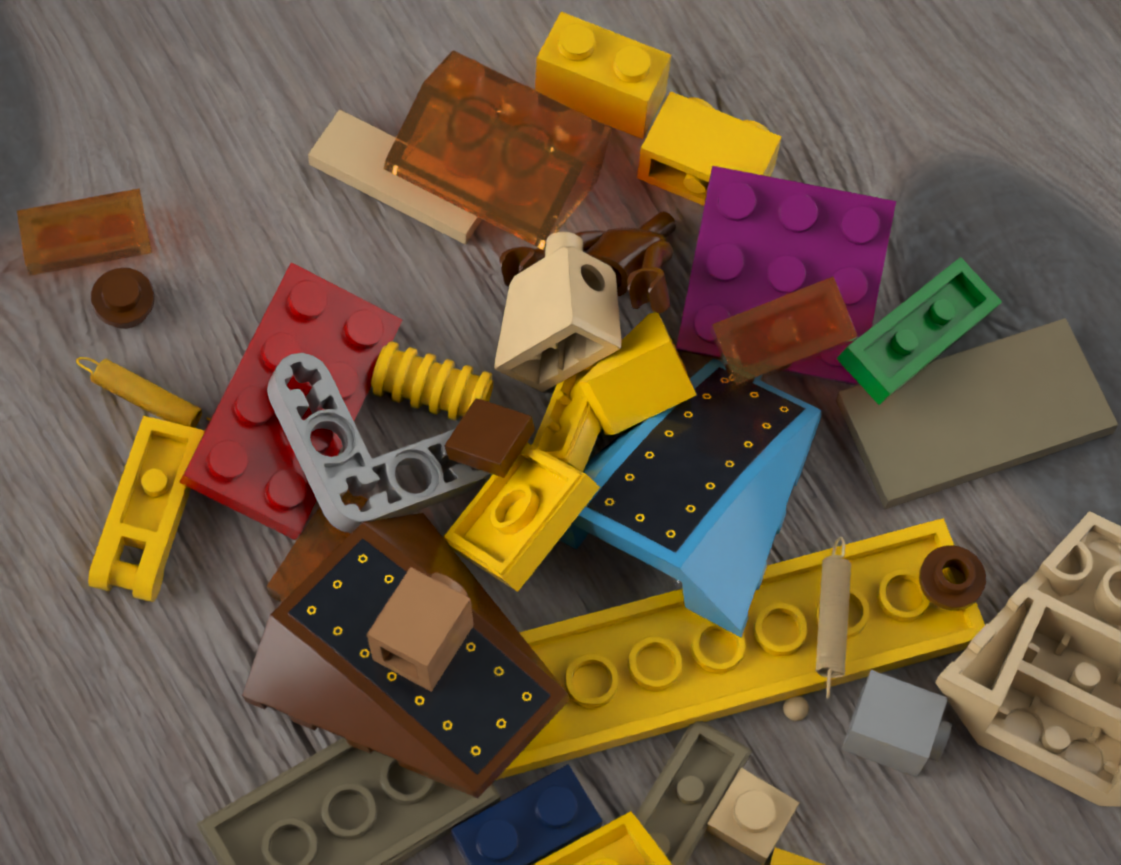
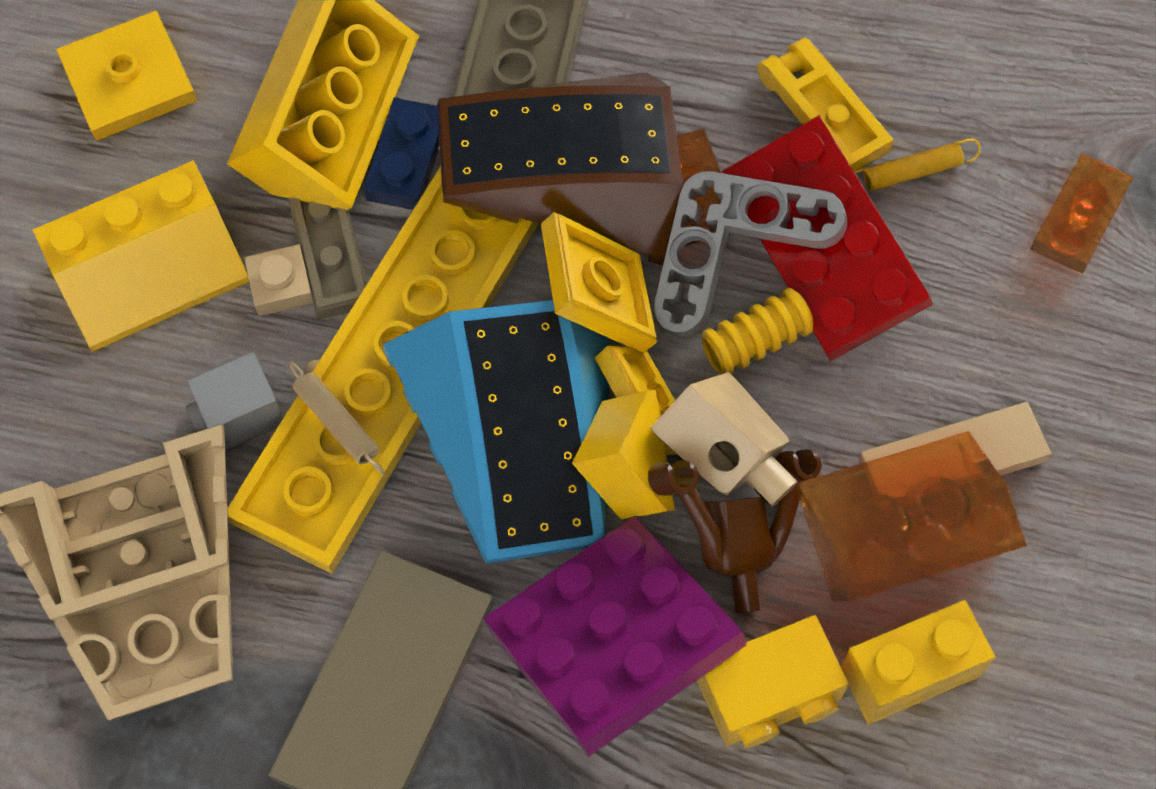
camera: 140 degrees right, 0 degrees up
reddish brown plate [91,268,155,329] -> none
medium nougat brick [367,567,474,692] -> none
reddish brown tile [444,398,535,478] -> none
clear orange brick [710,276,858,390] -> none
green plate [836,257,1002,405] -> none
reddish brown plate [919,545,986,611] -> none

